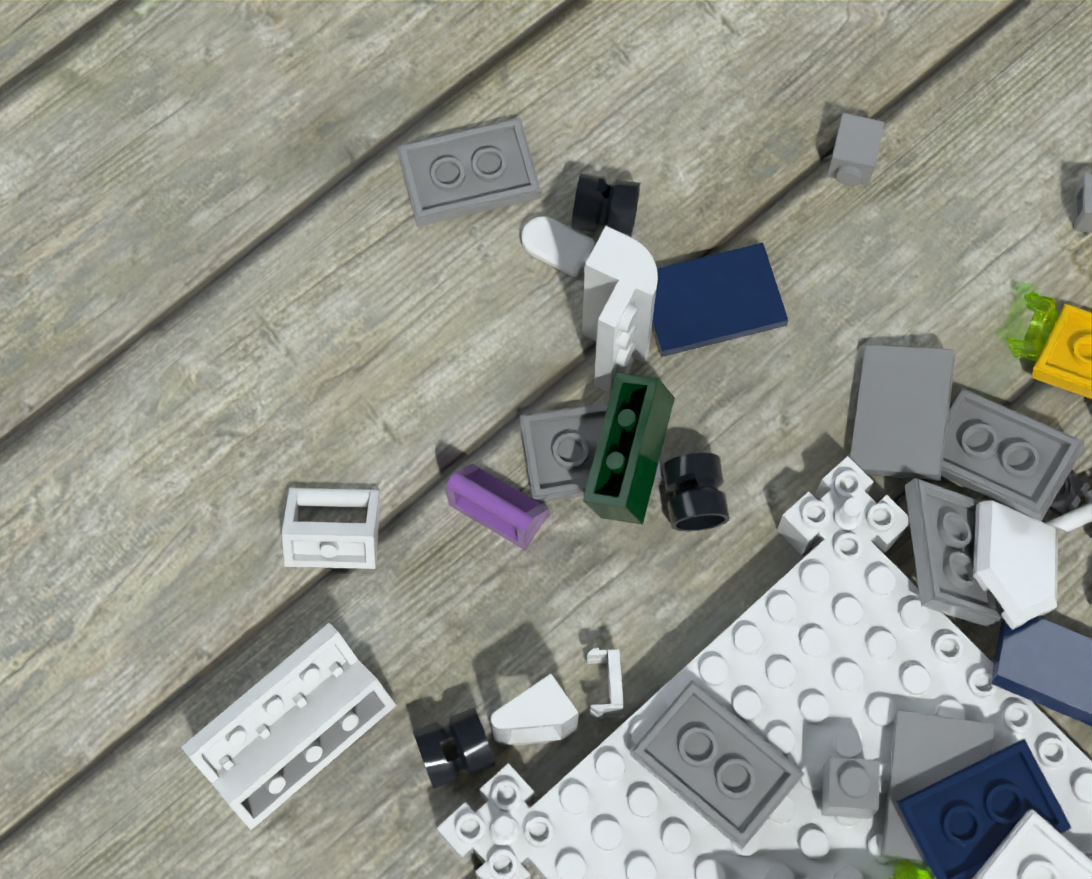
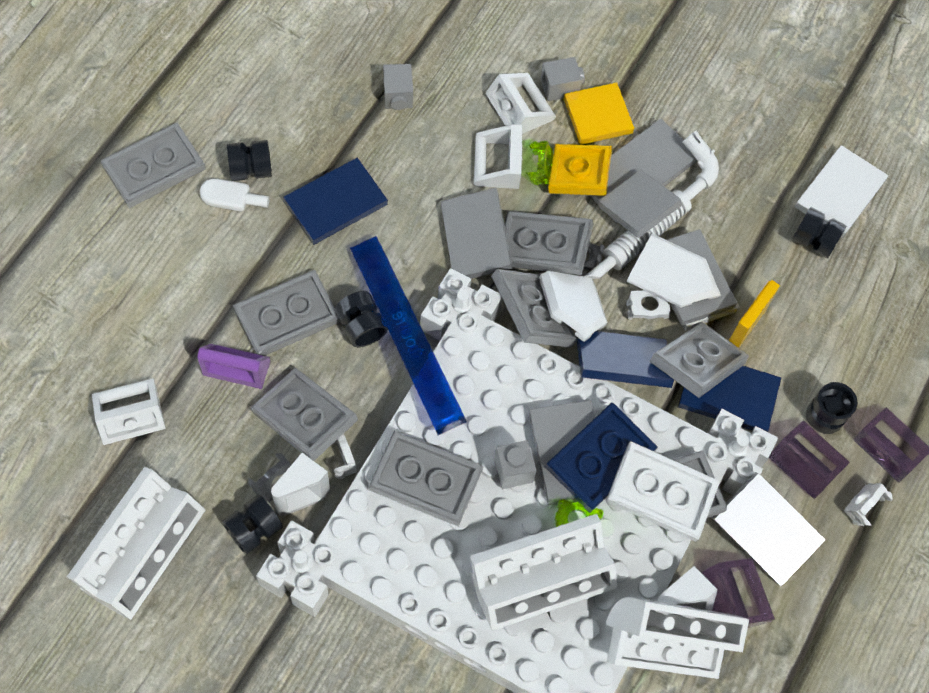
camera: 25 degrees left, 5 degrees down
white brick [582,226,658,393] -> none
dark green brick [583,373,675,525] -> none
none -> flat silver piece [248,453,292,503]
none -> light grey tile [251,367,358,461]
none -> clear blue tile [350,236,467,435]
none -> white tile [474,124,522,189]
none -> white tile [486,73,556,134]

